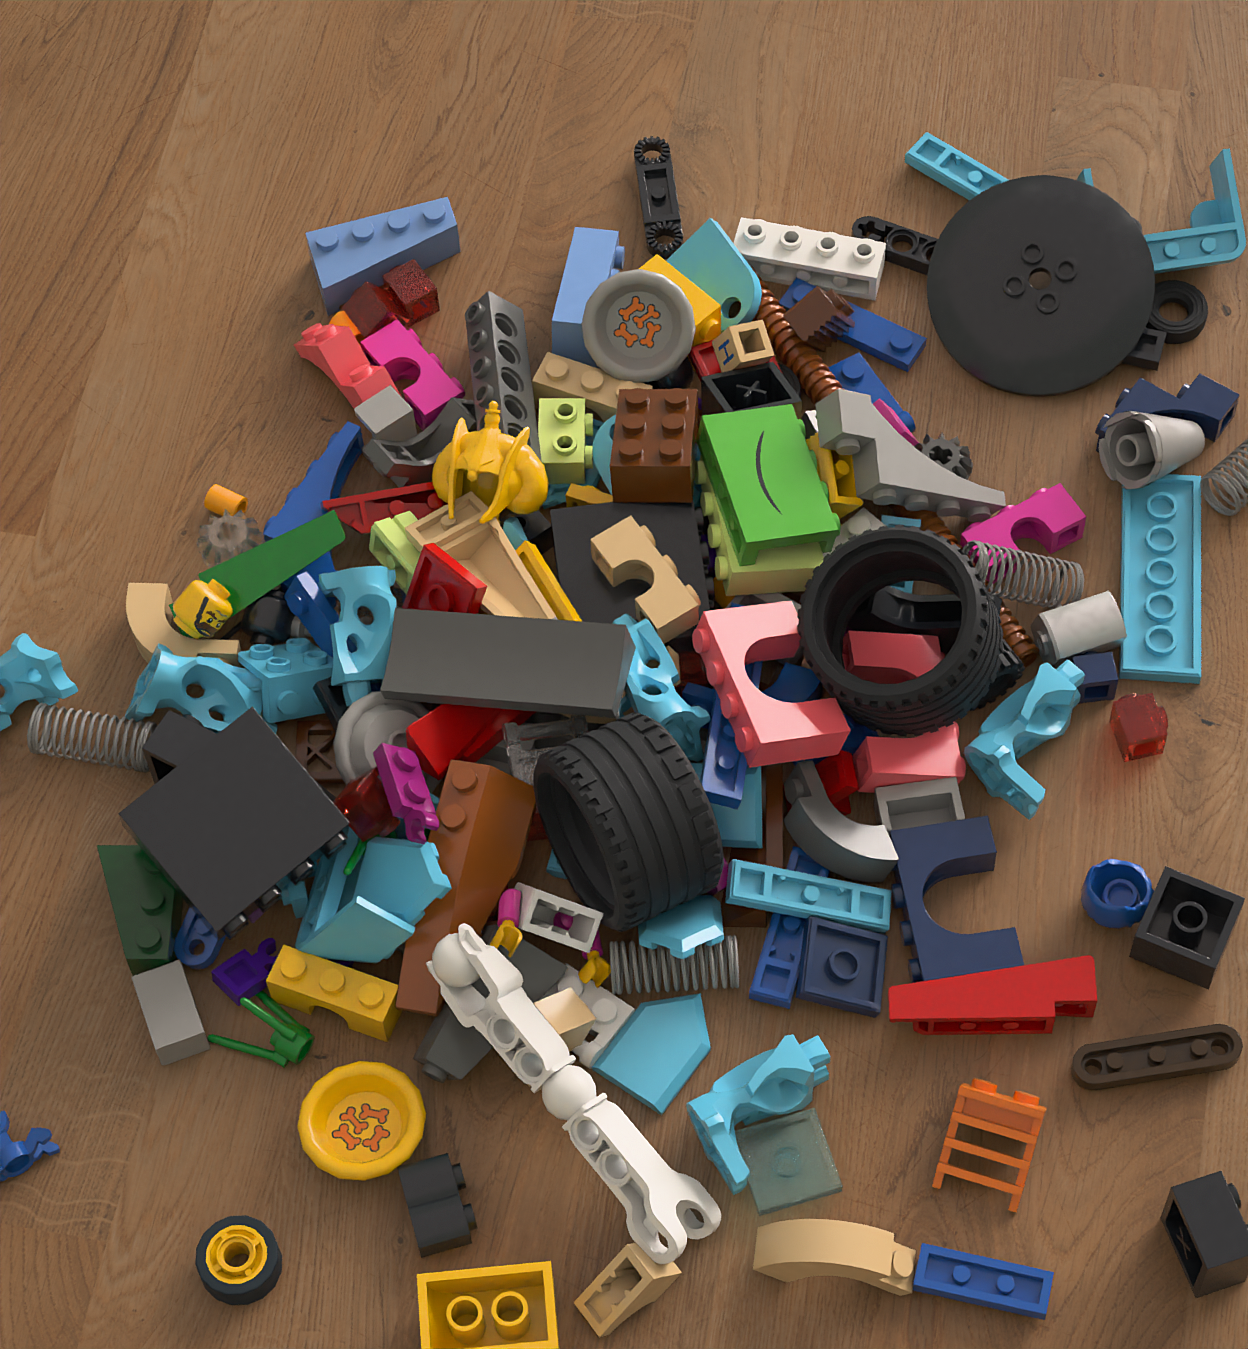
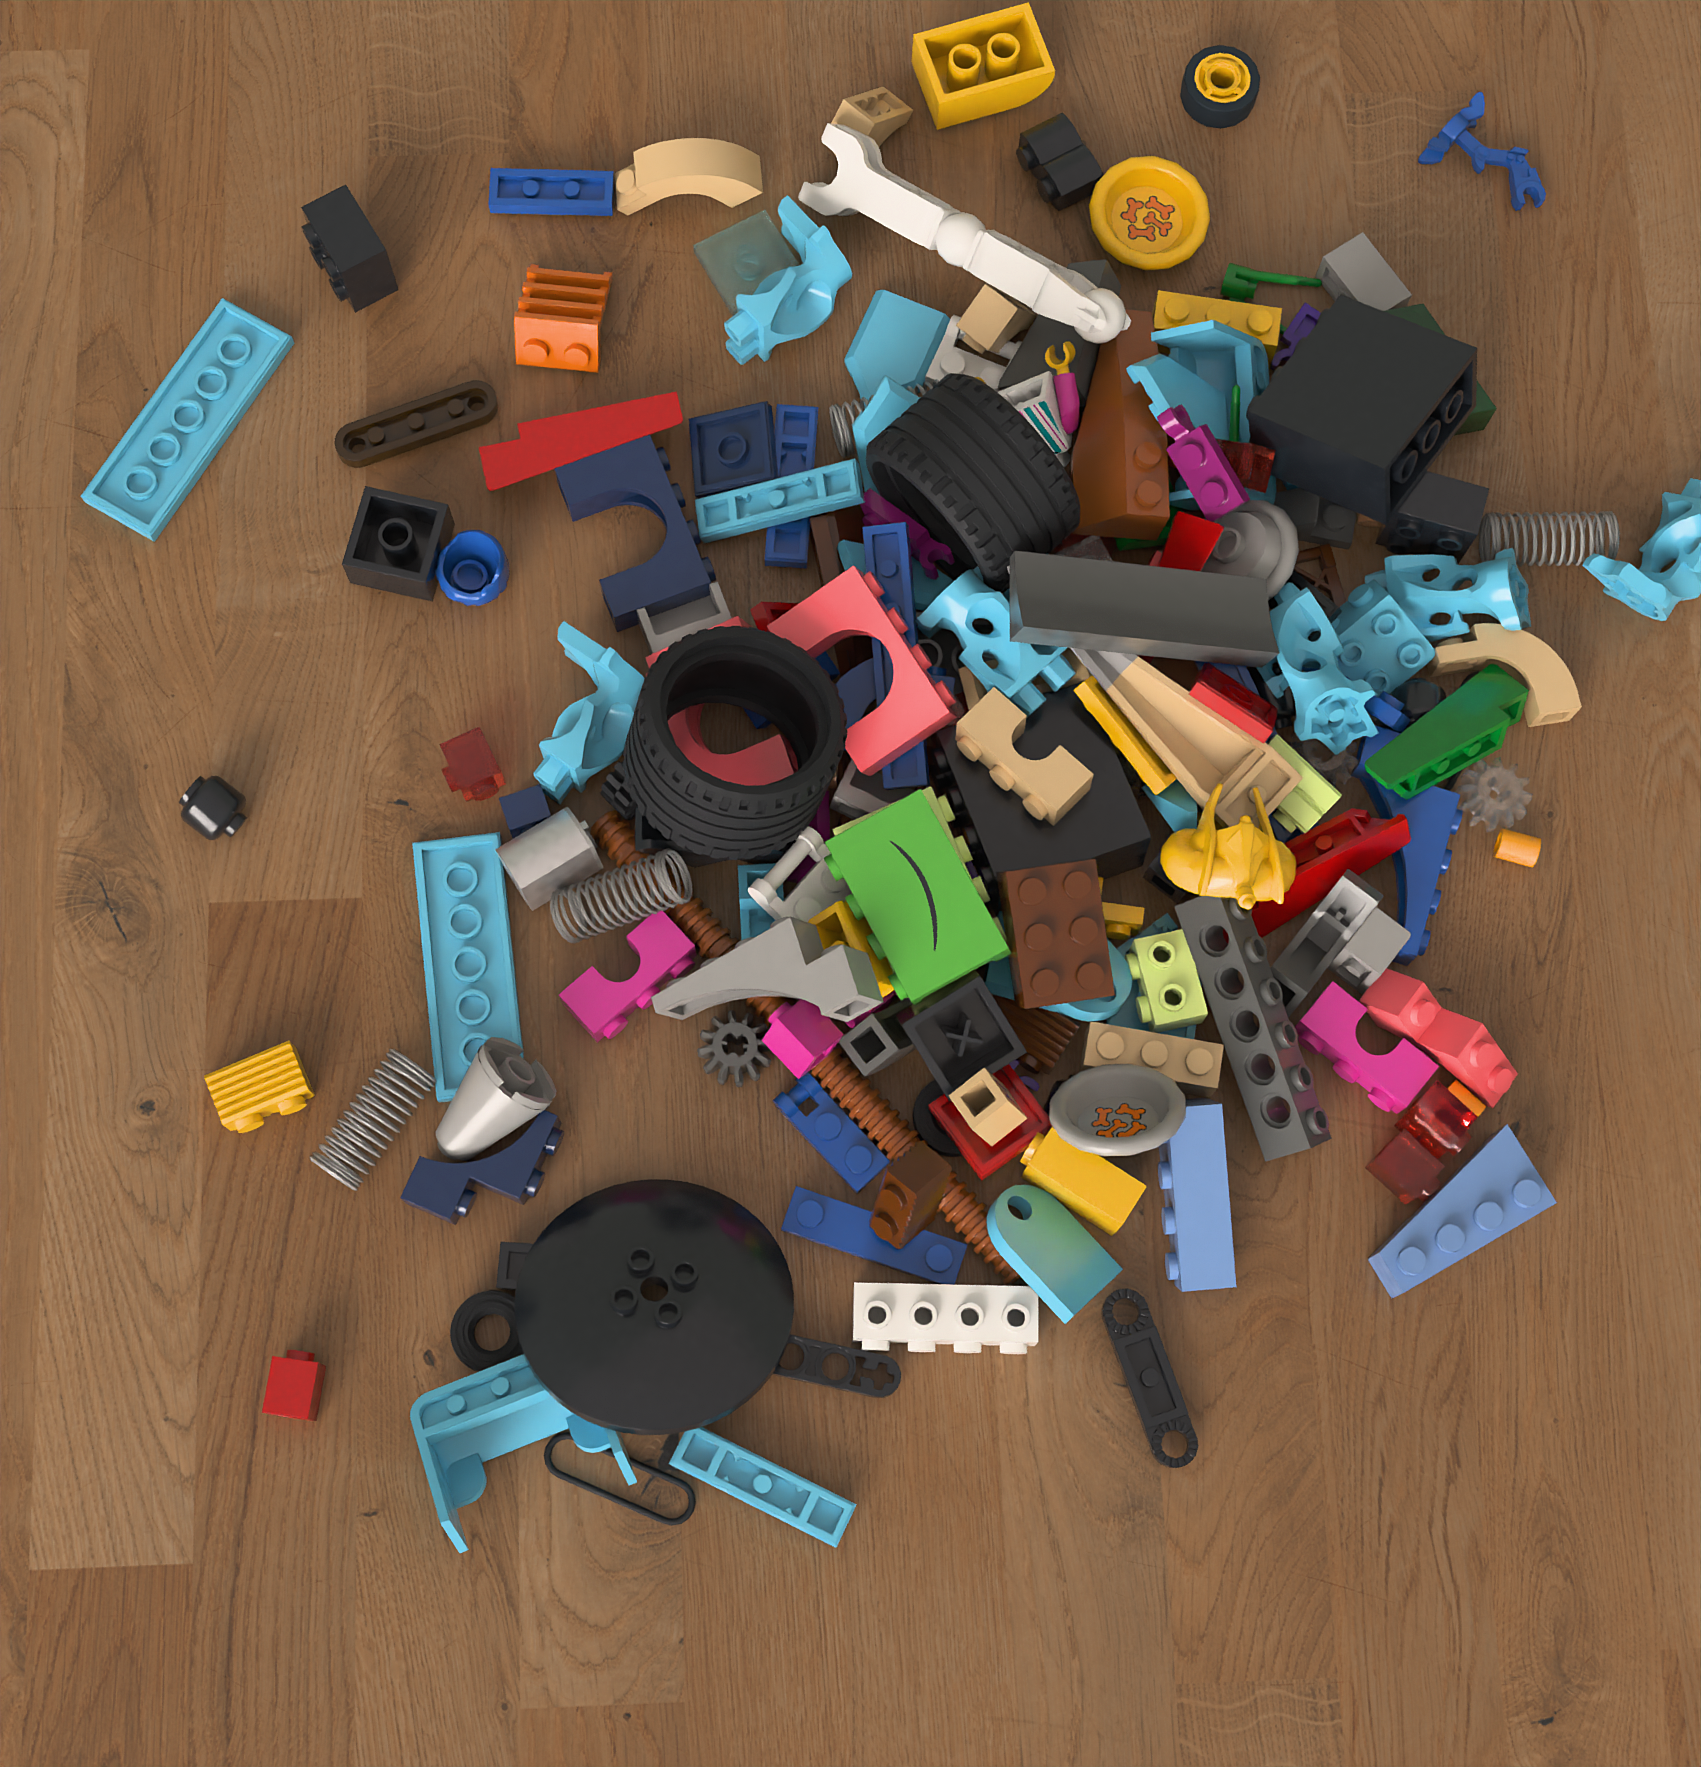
camera: 160 degrees right, 15 degrees up
yellow head [173,579,233,639] -> none
dark grey arch [783,760,899,882] -> none

